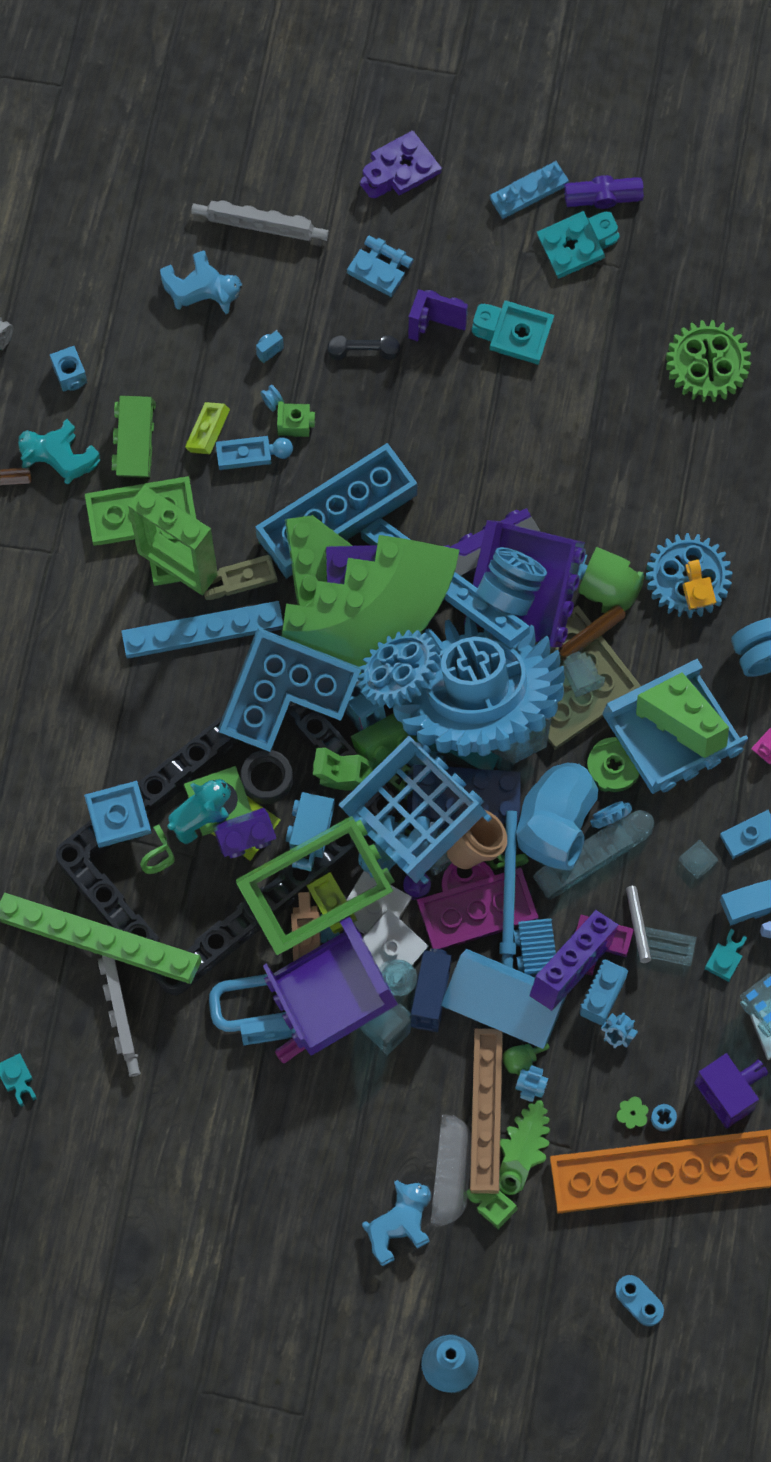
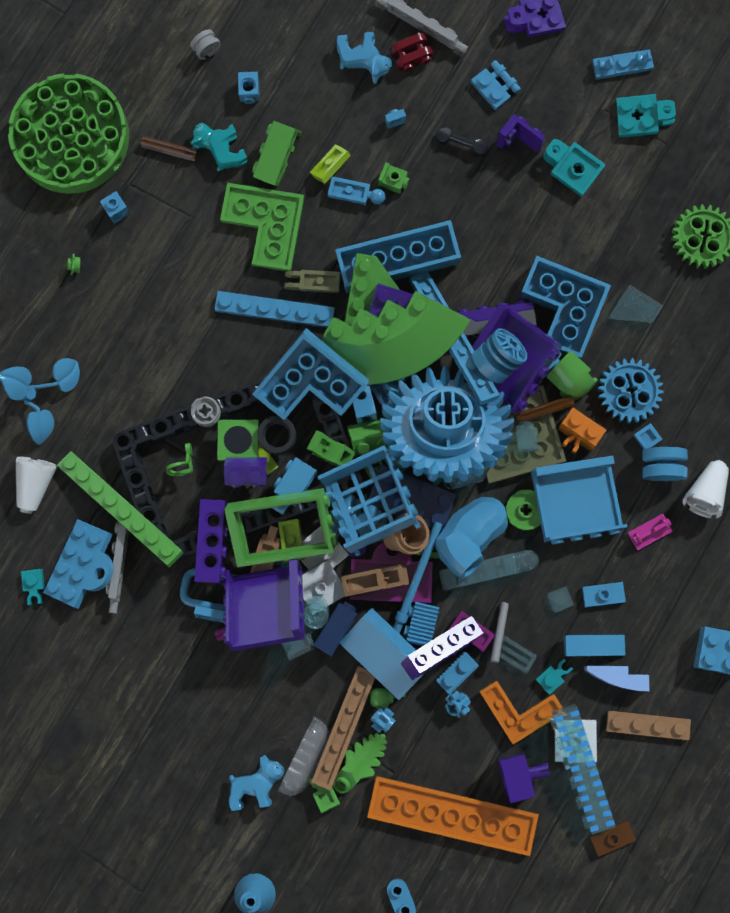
camera: 25 degrees right, 10 degrees up
dark azure tile [84,781,152,848] -> none
bright green door [128,485,218,596] -> none
teal animal [167,779,231,844] -> none
dark azure bush [260,385,284,411] -> none
dark azure gear [358,630,442,708] -> none
dark purple piece [564,175,644,209] -> none
dark azure gear [590,801,632,828] -> none
bright green plant [617,1097,648,1129] -> none
bright green wedge [636,672,729,758] -> none
dark azure bush [651,1104,677,1132] -> none
light orange plate [683,559,717,610] -> none
none -> dark azure plate [43,519,114,609]
none -> light grey wheel [191,396,221,427]
none -> dark purple brick [194,499,229,584]
none -> medium nougat slope [341,564,410,597]
none -> dark red brick [389,33,434,72]
none -> orange plate [479,681,565,745]
none -> dark azure brick [520,256,611,359]
none -> orange brick [558,408,606,454]
none -> clear light blue wing [609,285,663,323]
none -> dark azure plate [633,423,662,449]

